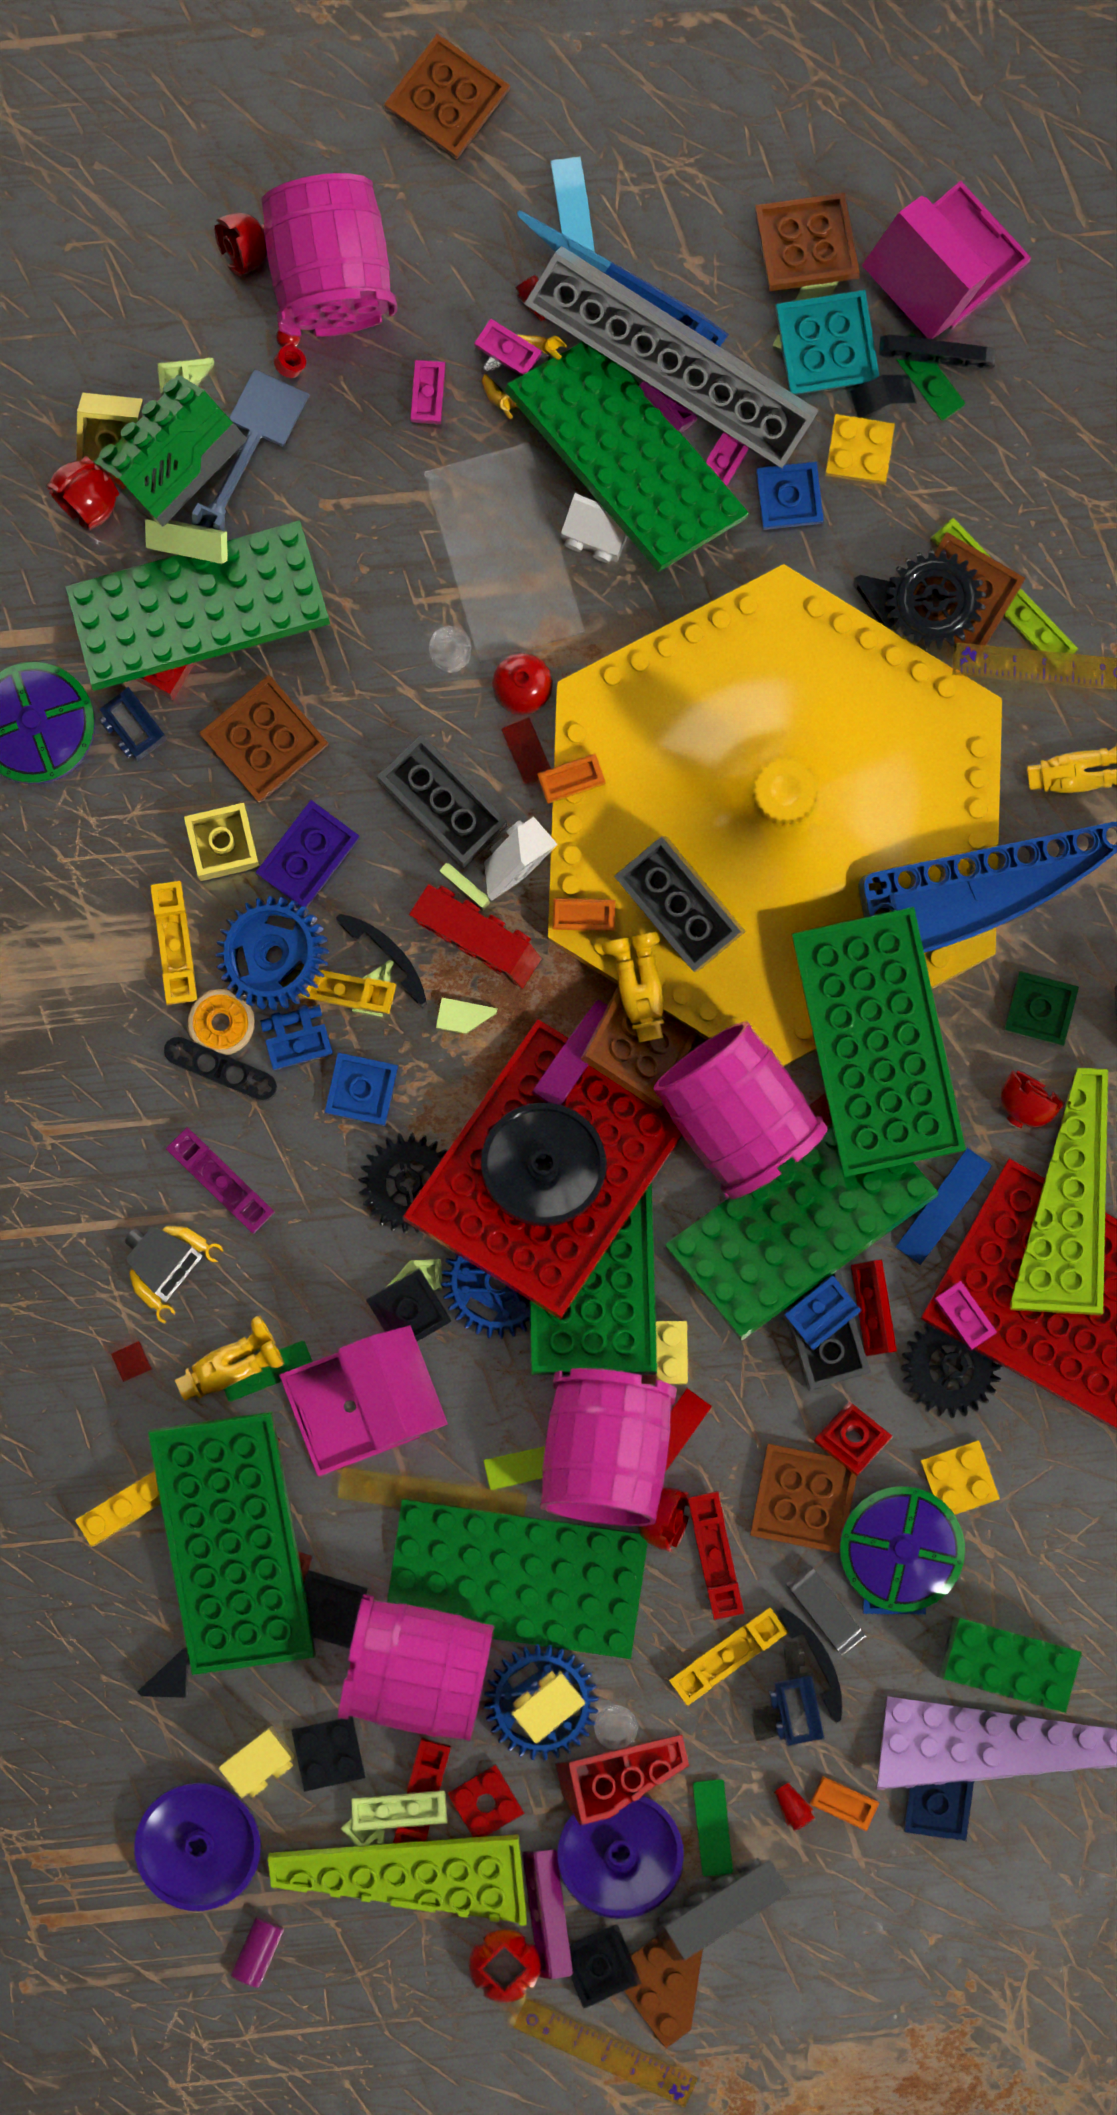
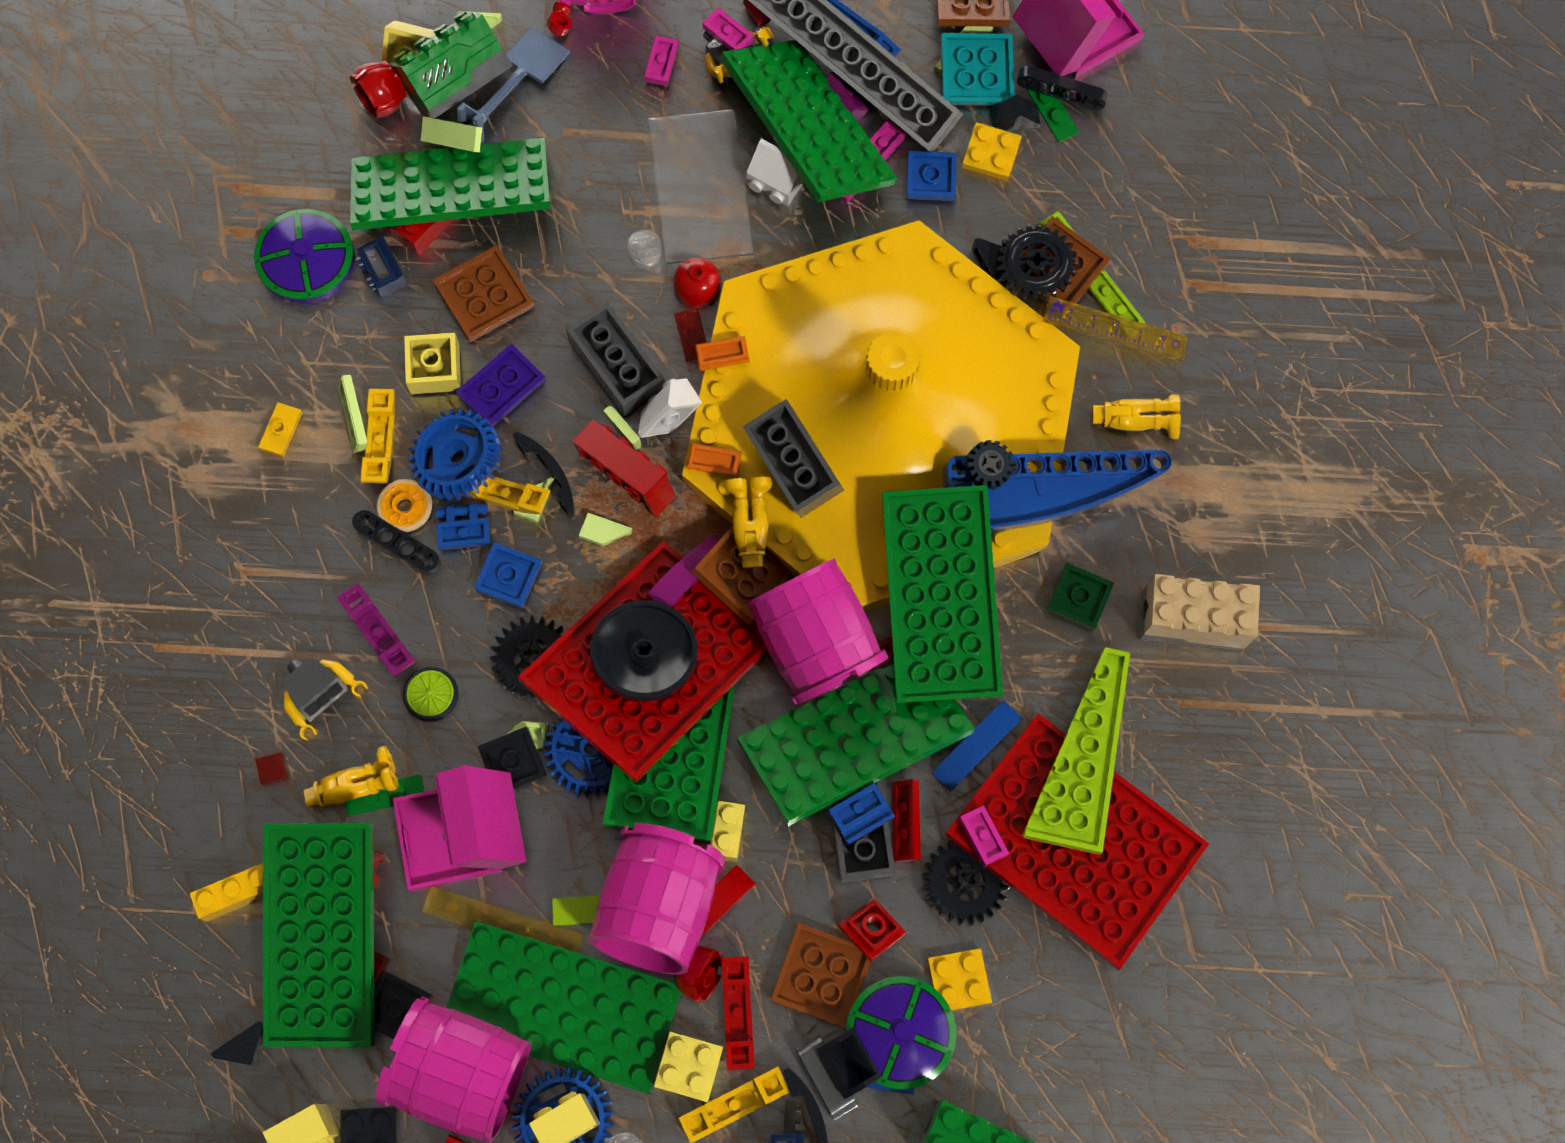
camera: 10 degrees right, 10 degrees down
red cylinder [1000,1070,1064,1128] -> none
none -> yellow plate [258,402,303,458]
none -> yellowish green tile [338,375,368,455]
none -> lime wheel [403,667,458,721]
none -> light yellow brick [654,1032,724,1102]
none -> black panel [816,1027,882,1099]
none -> black wheel [964,440,1015,490]

